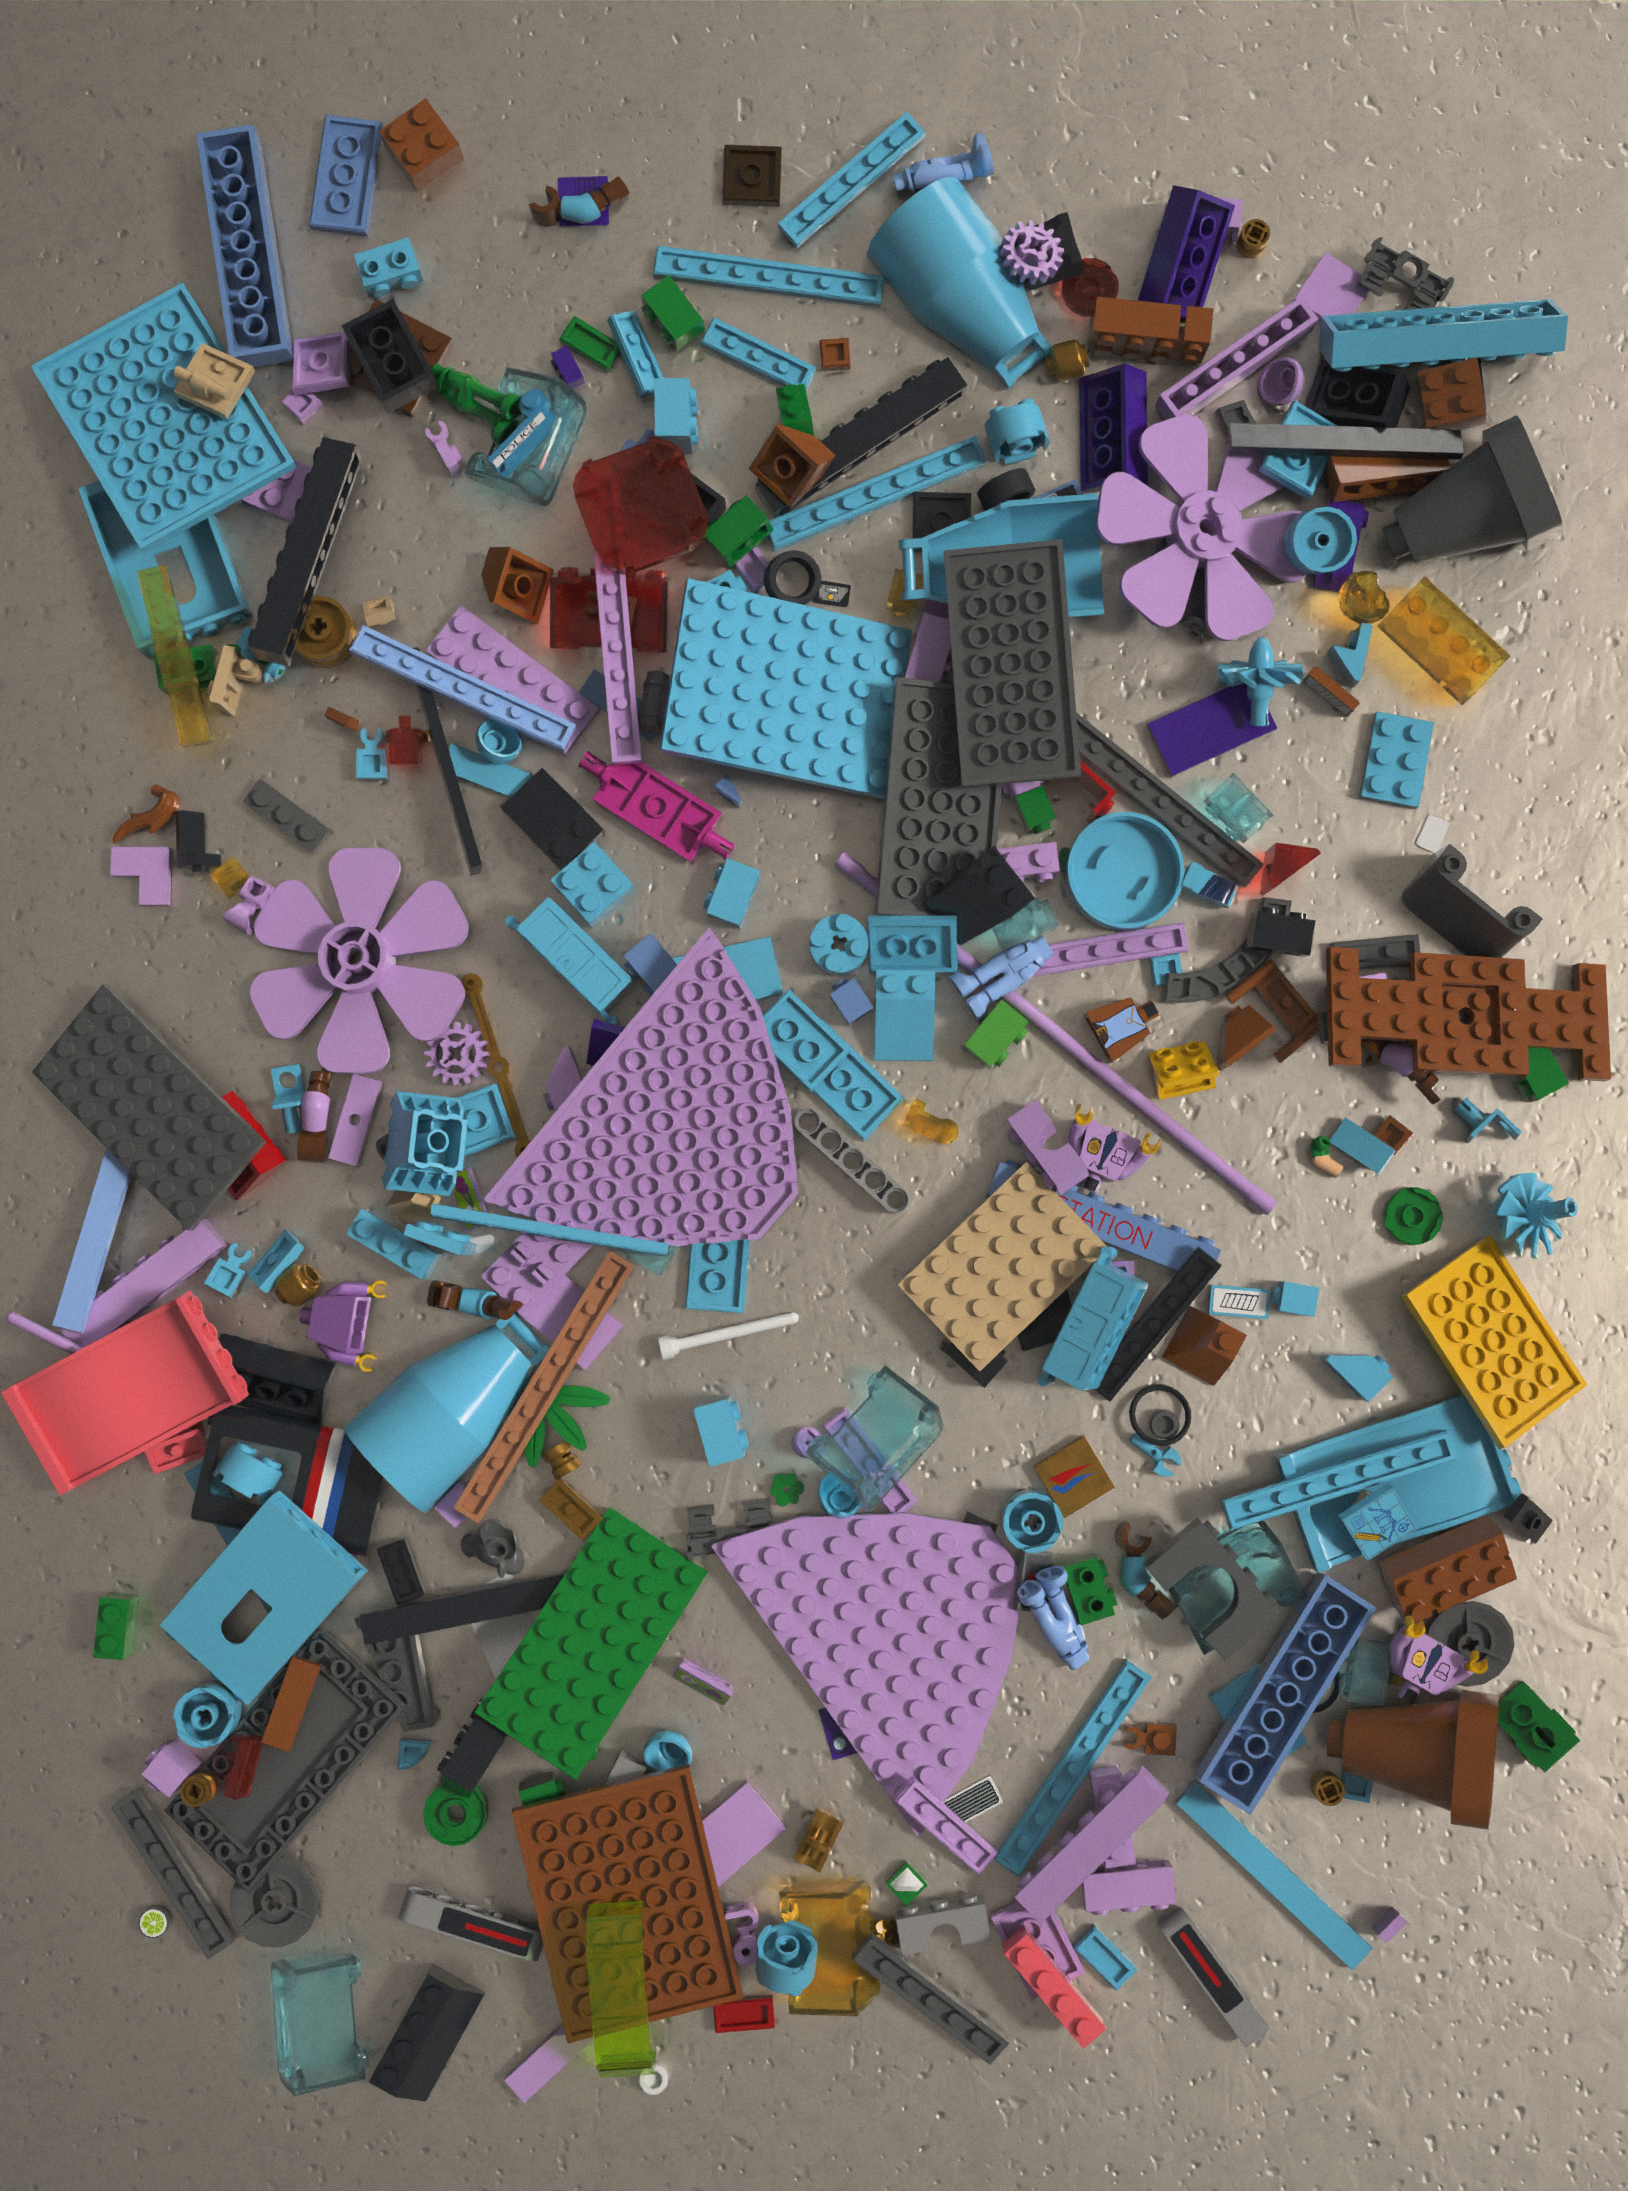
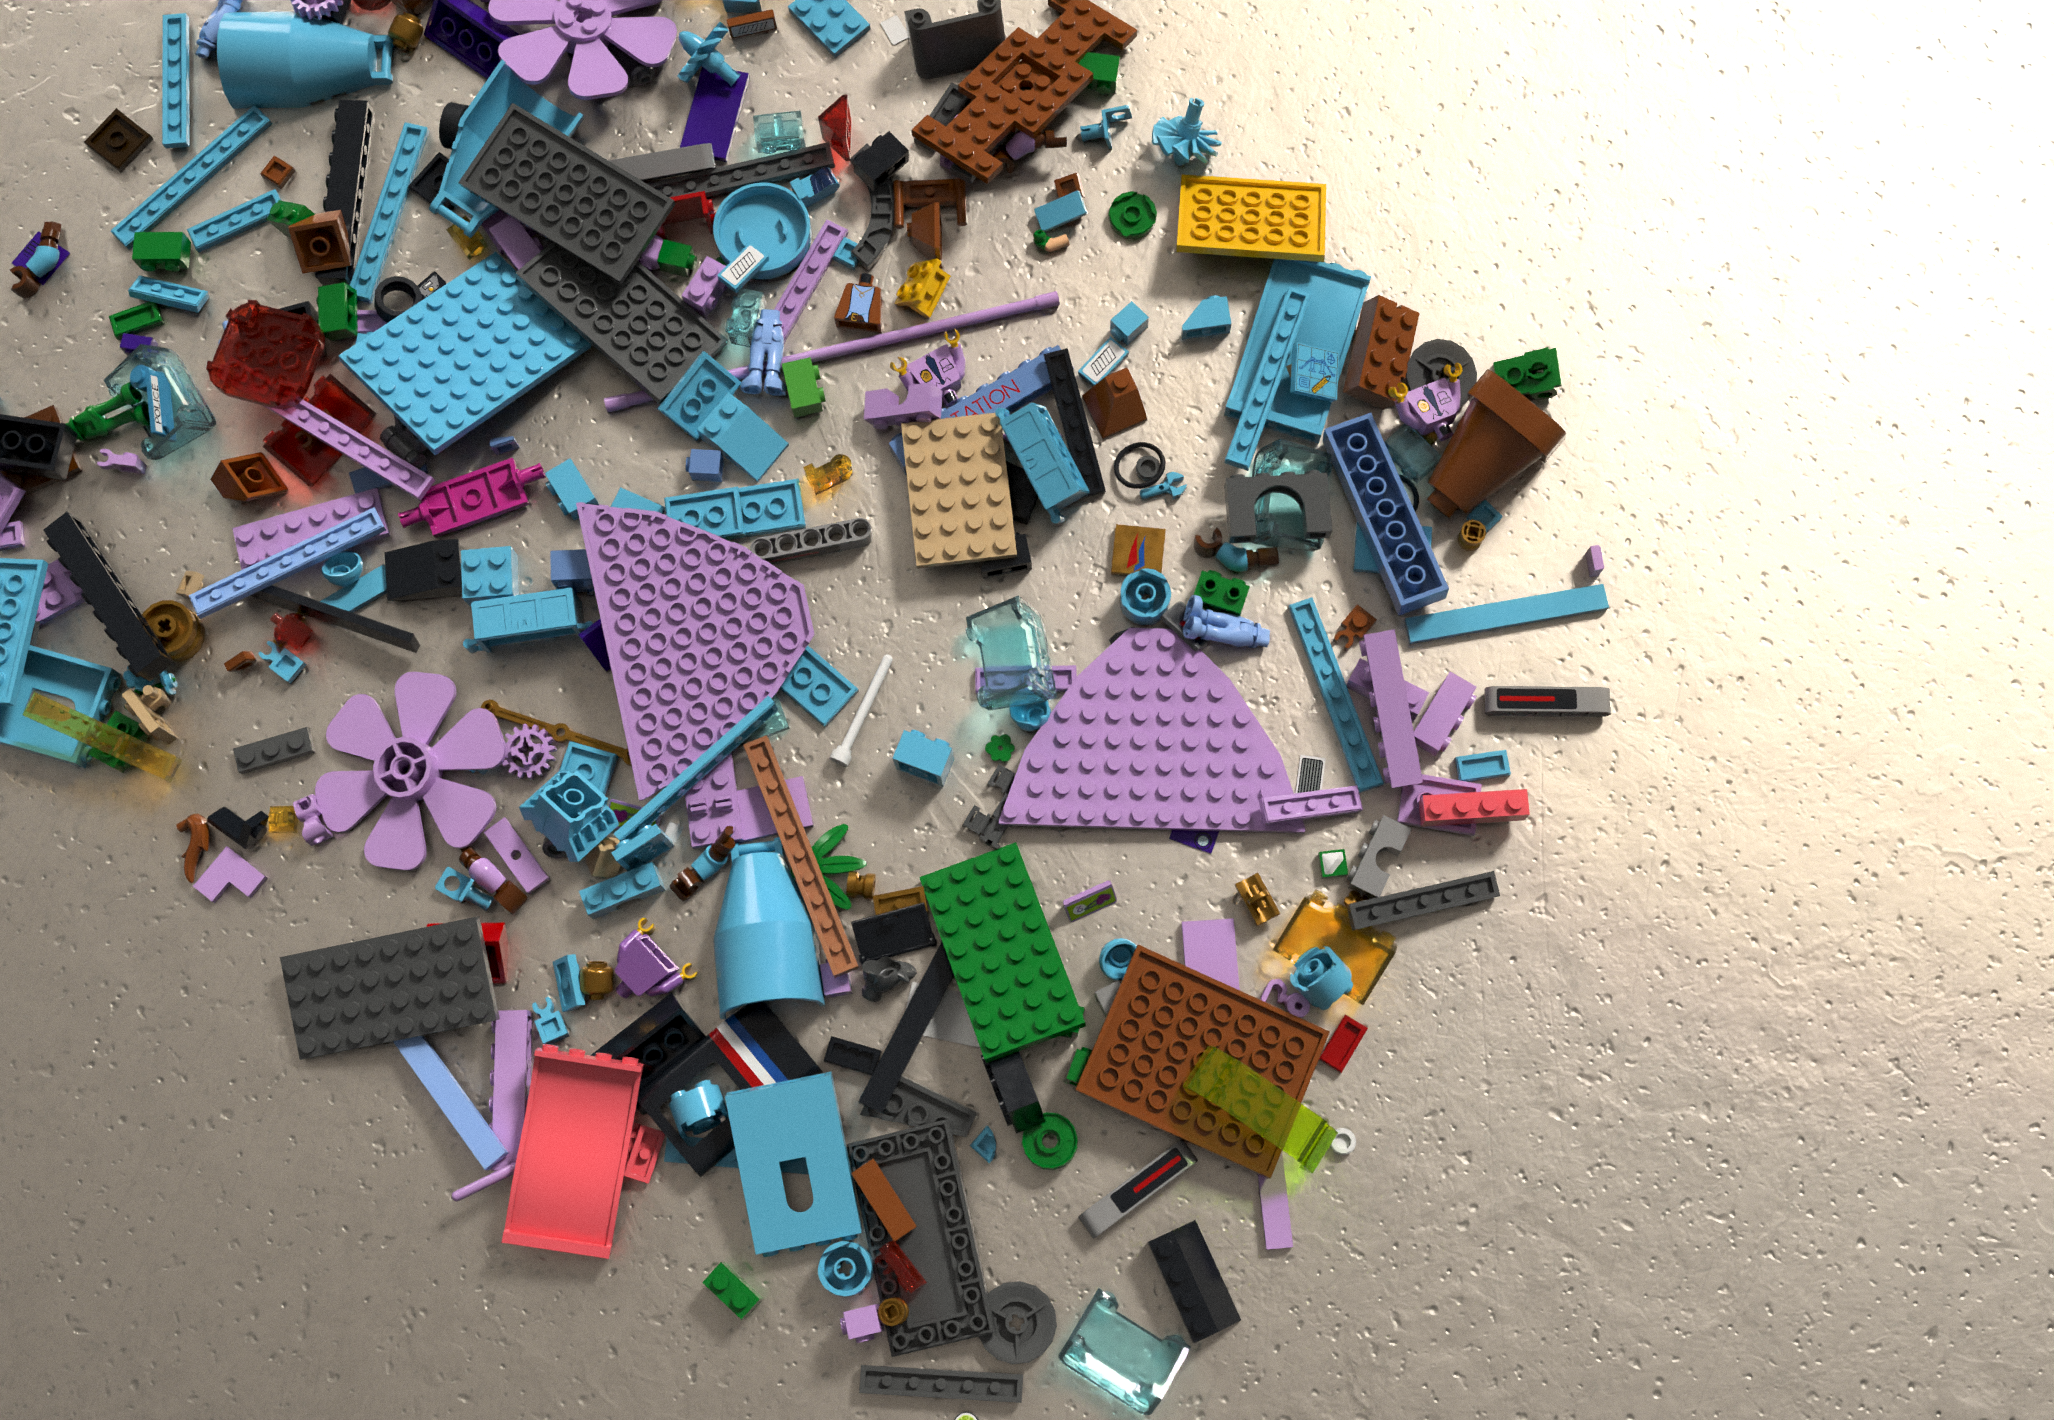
camera: 50 degrees left, 10 degrees down
lavender slope [544,1046,583,1112] -> none
medium azure brick [654,378,698,455] -> none
lavender tile [792,1427,823,1458] -> none
medium azure brick [810,914,868,976] -> none
black slope [924,845,1035,945] -> none
medium azure brick [985,399,1050,464] -> none
black plate [1504,1493,1553,1544] -> none
none -> light grey beam [608,143,716,182]
none -> tile [717,243,769,293]
none -> black door [851,902,937,965]

